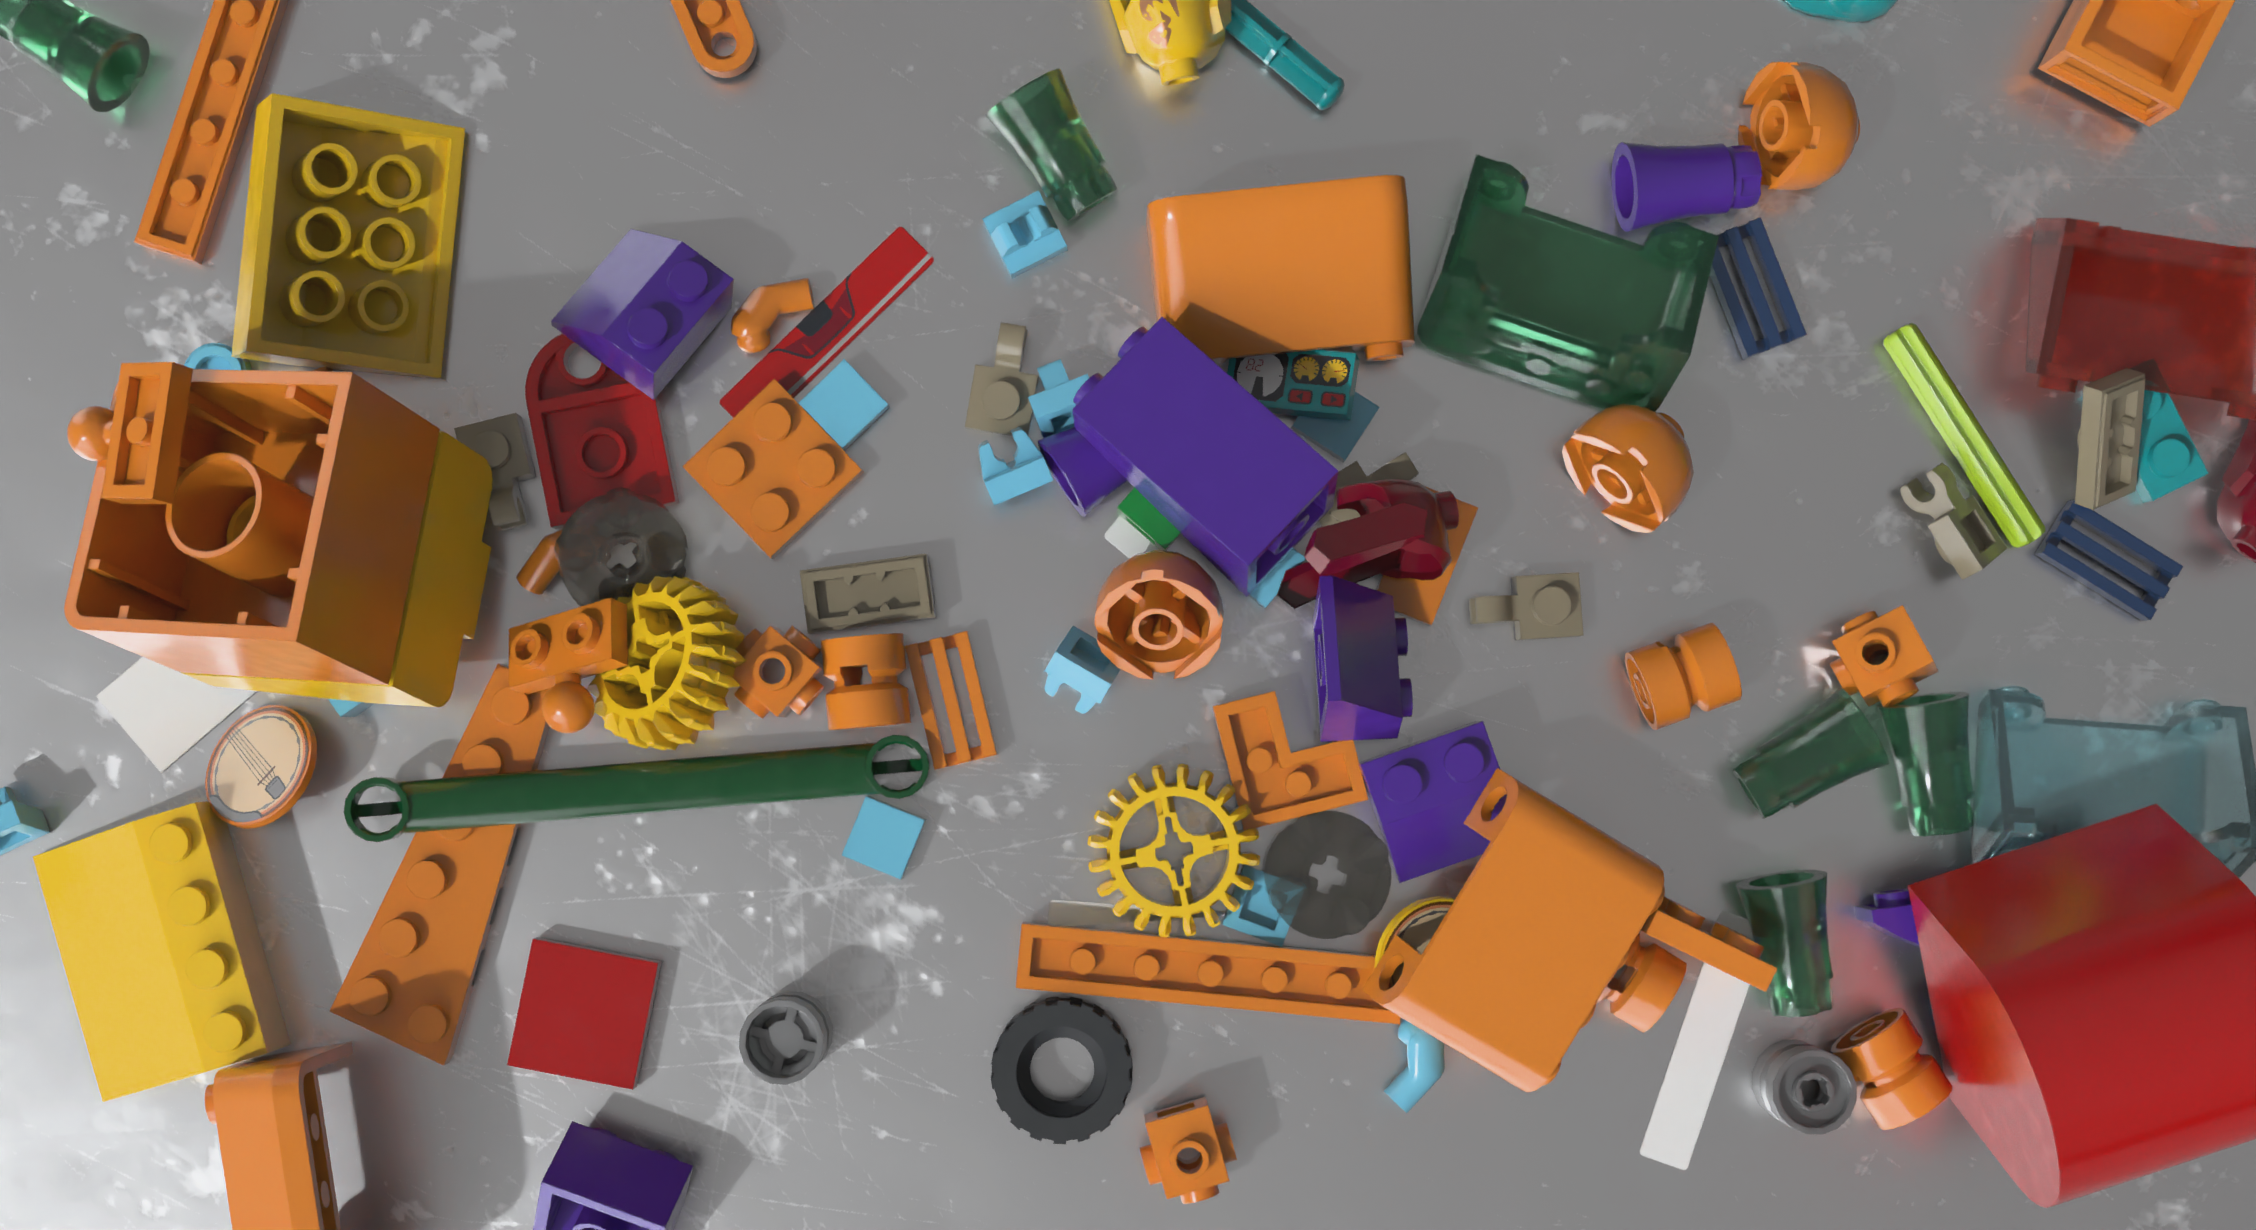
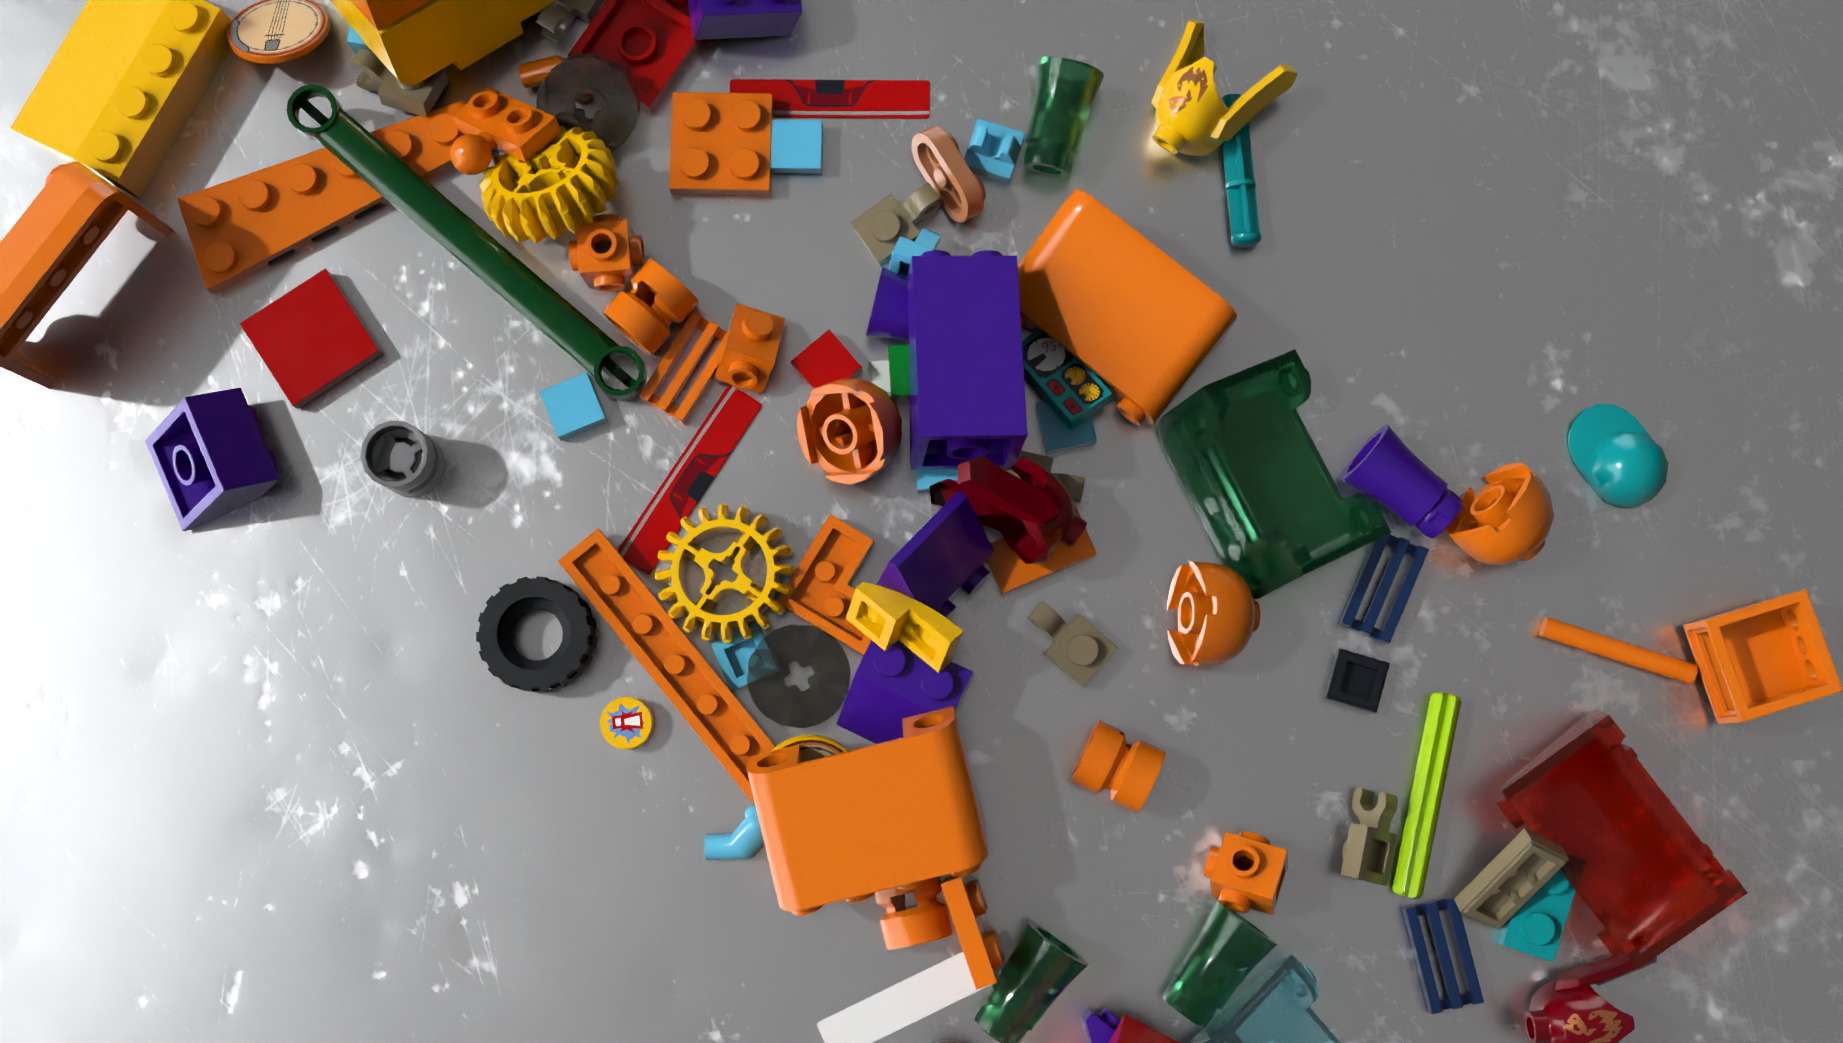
camera: 55 degrees right, 5 degrees down
orange arm [731,278,815,353] -> none
dark tan plate [800,554,936,635] -> none
medium azure tile [978,427,1053,506] -> none
medium azure tile [1045,626,1121,714] -> none
orange brick [1139,1097,1237,1204] -> none
clear green plant [1732,687,1889,819] -> none
none -> dark tan plate [350,49,448,117]
none -> yellow tile [600,697,654,749]
none -> red sticker [617,385,761,575]
none -> orange bracket [715,303,785,393]
none -> red tile [790,330,863,390]
none -> yellow slope [846,582,964,673]
none -> nougat plate [912,126,986,223]
none -> black tile [1323,648,1390,714]
none -> orange bar [1539,617,1698,684]

